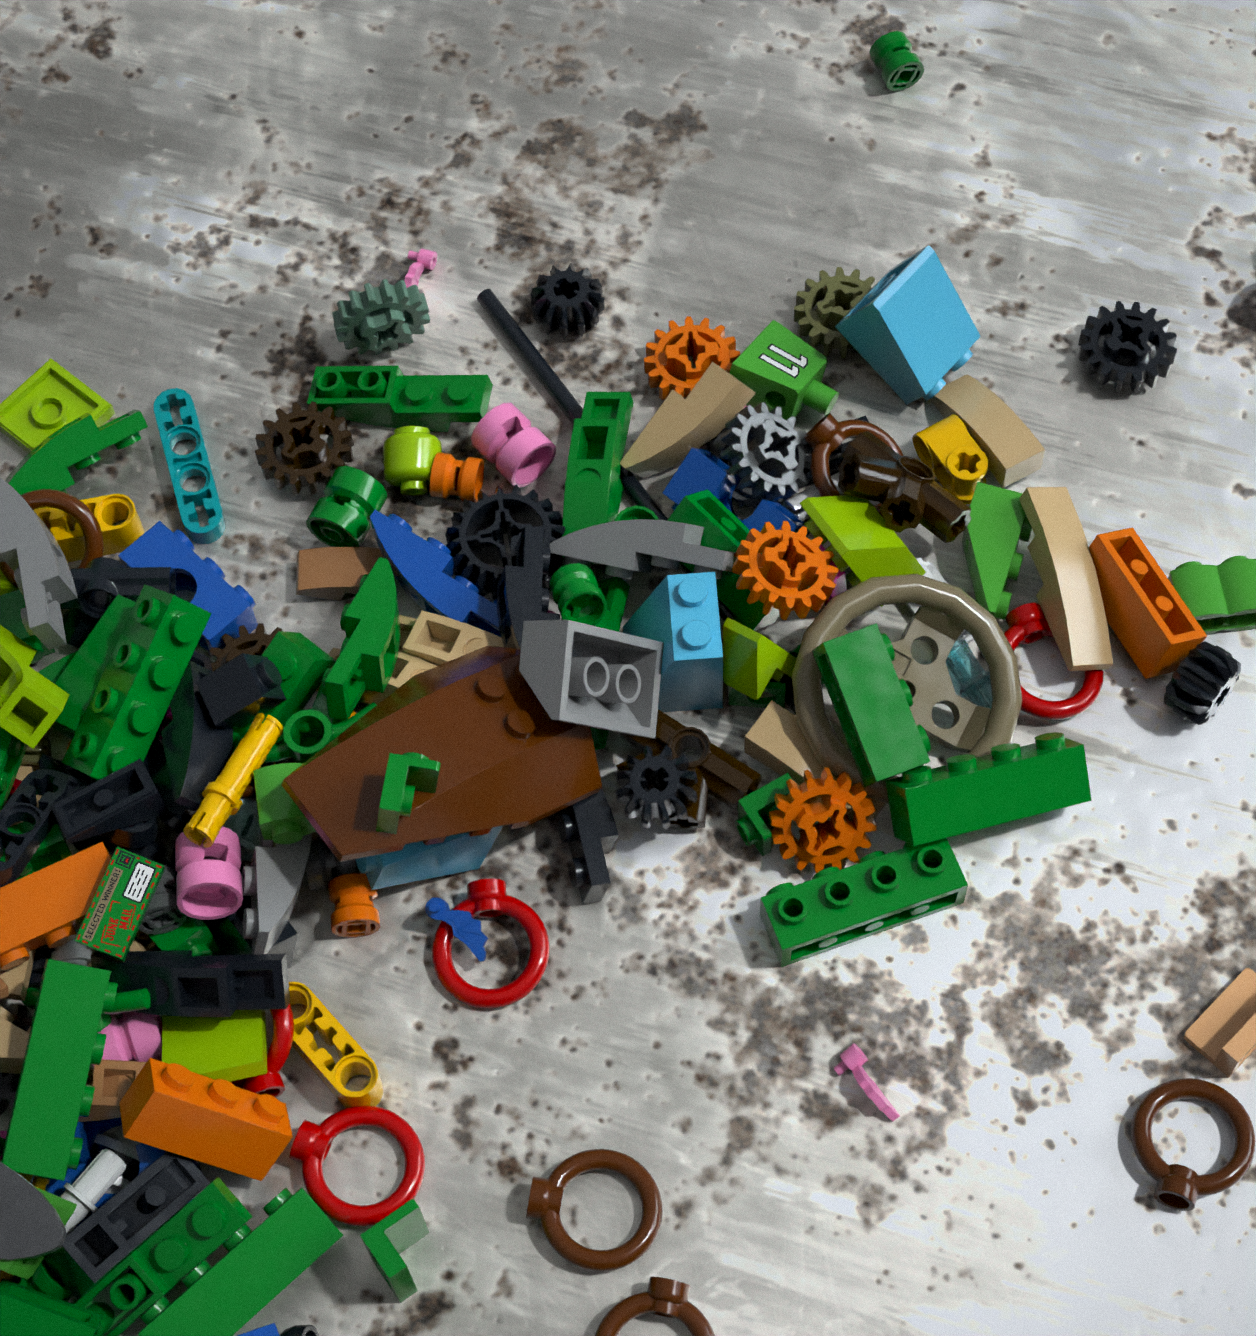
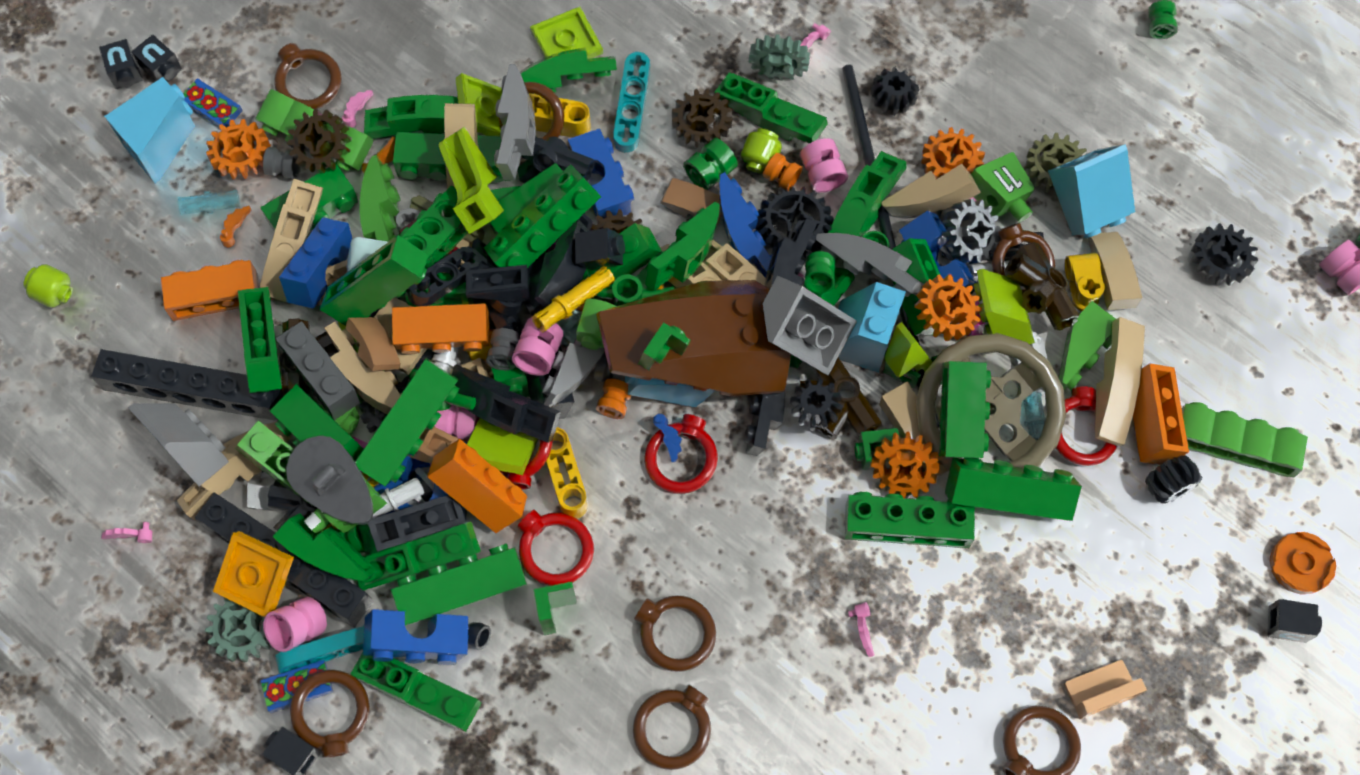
camera: 20 degrees right, 5 degrees up
tile [74,847,165,962] -> none

